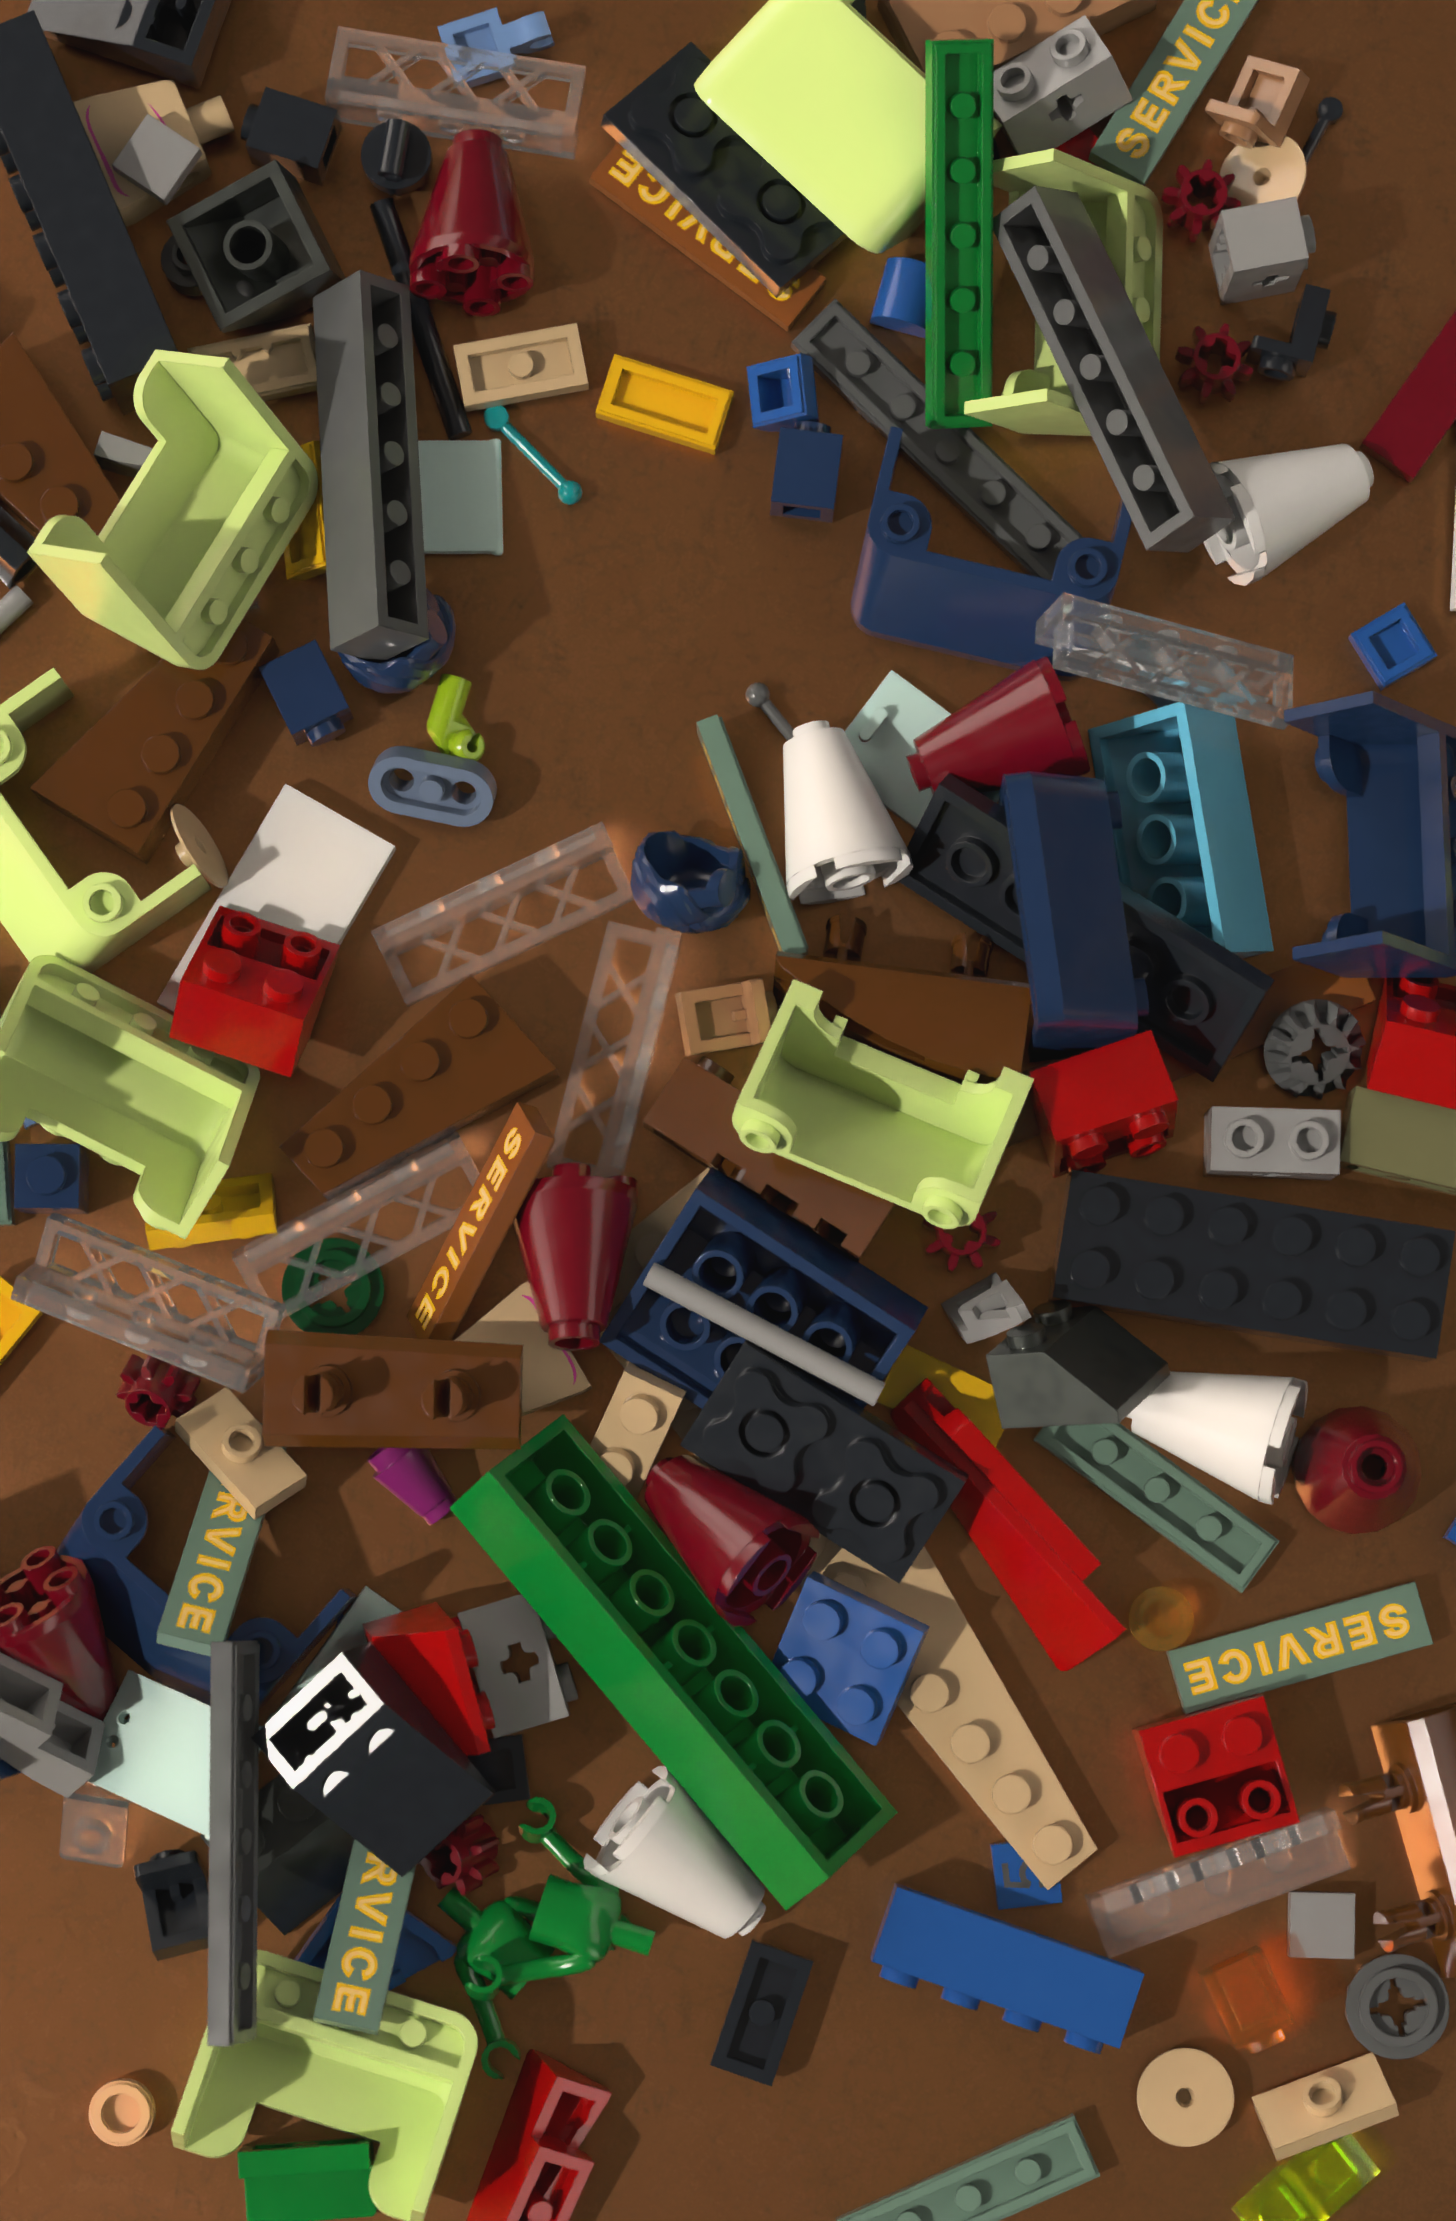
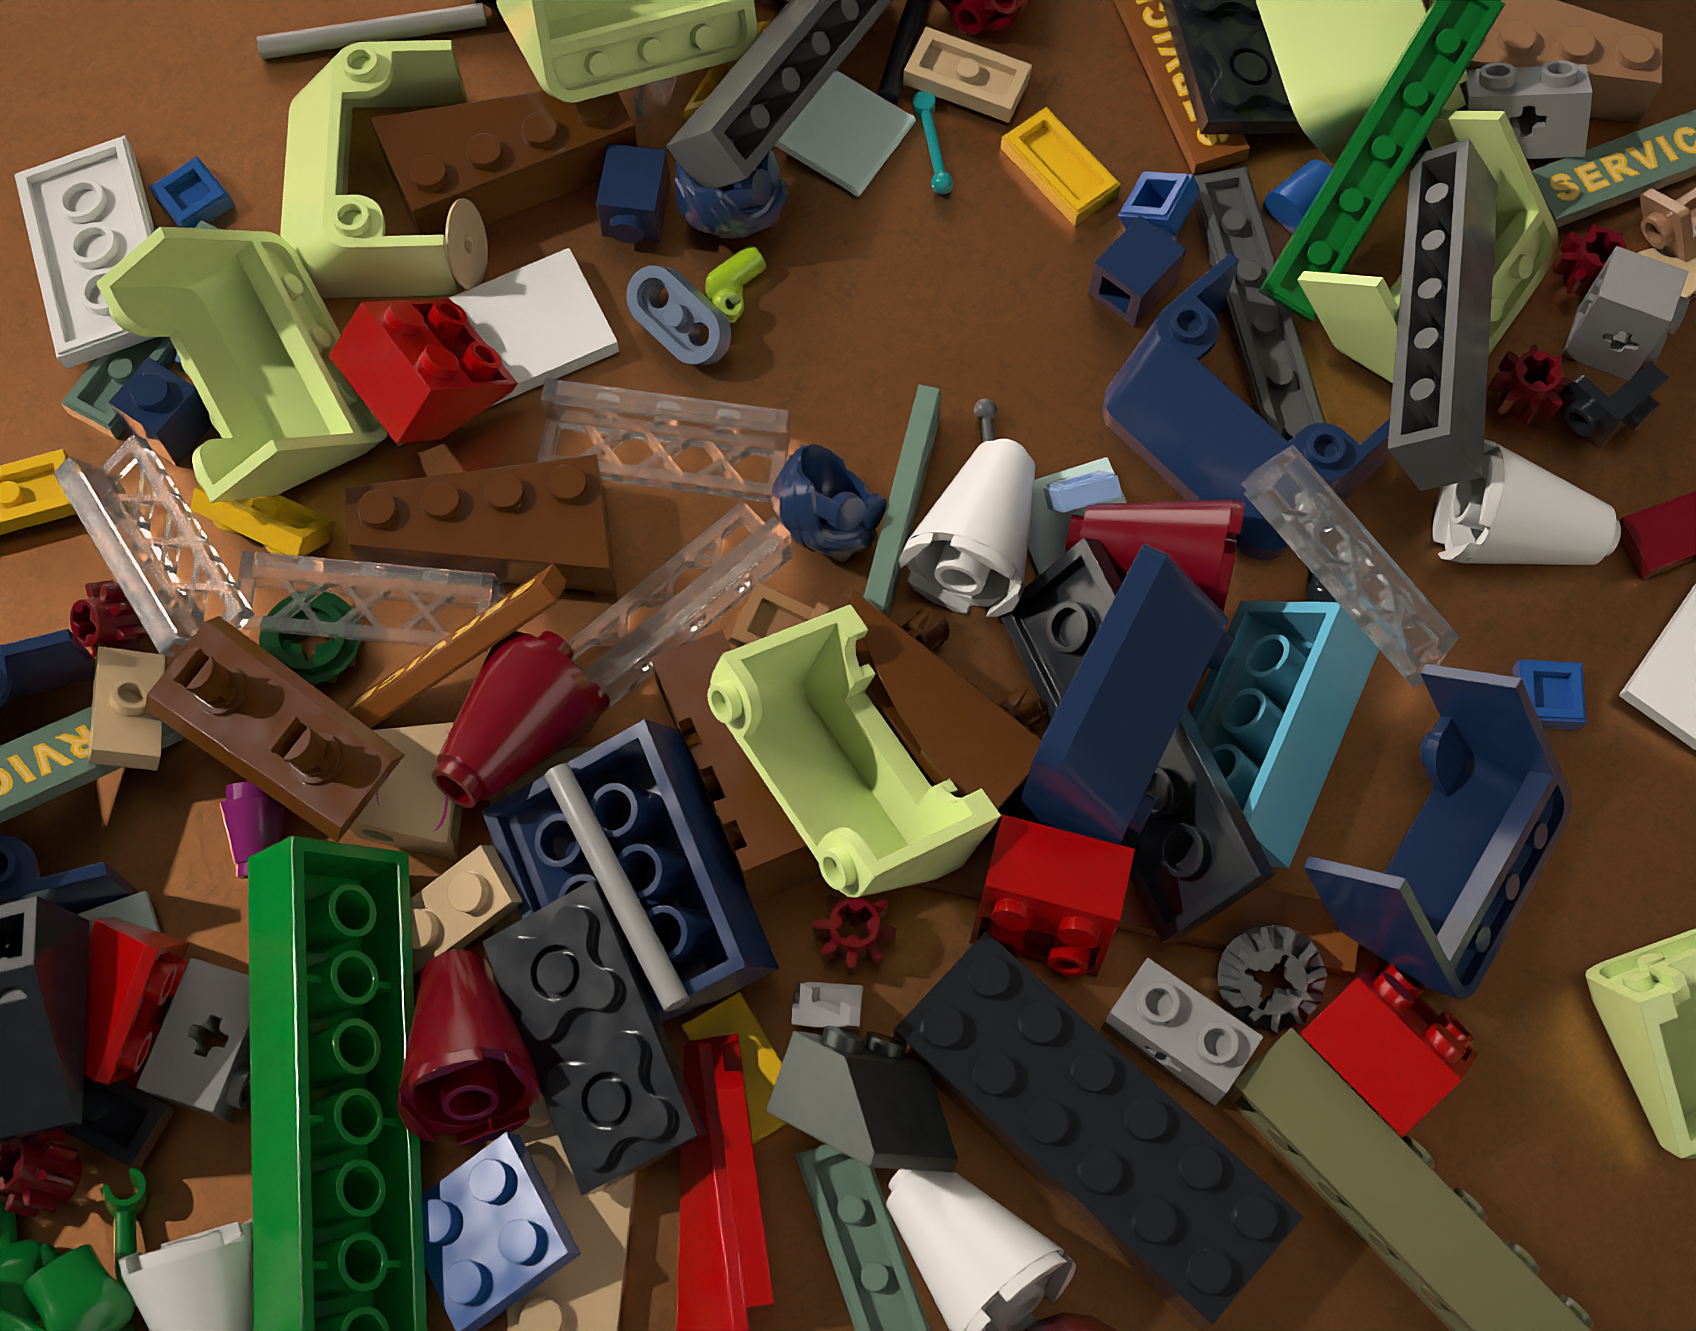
camera: 35 degrees right, 15 degrees down
none -> light blue tile [1043,470,1123,513]

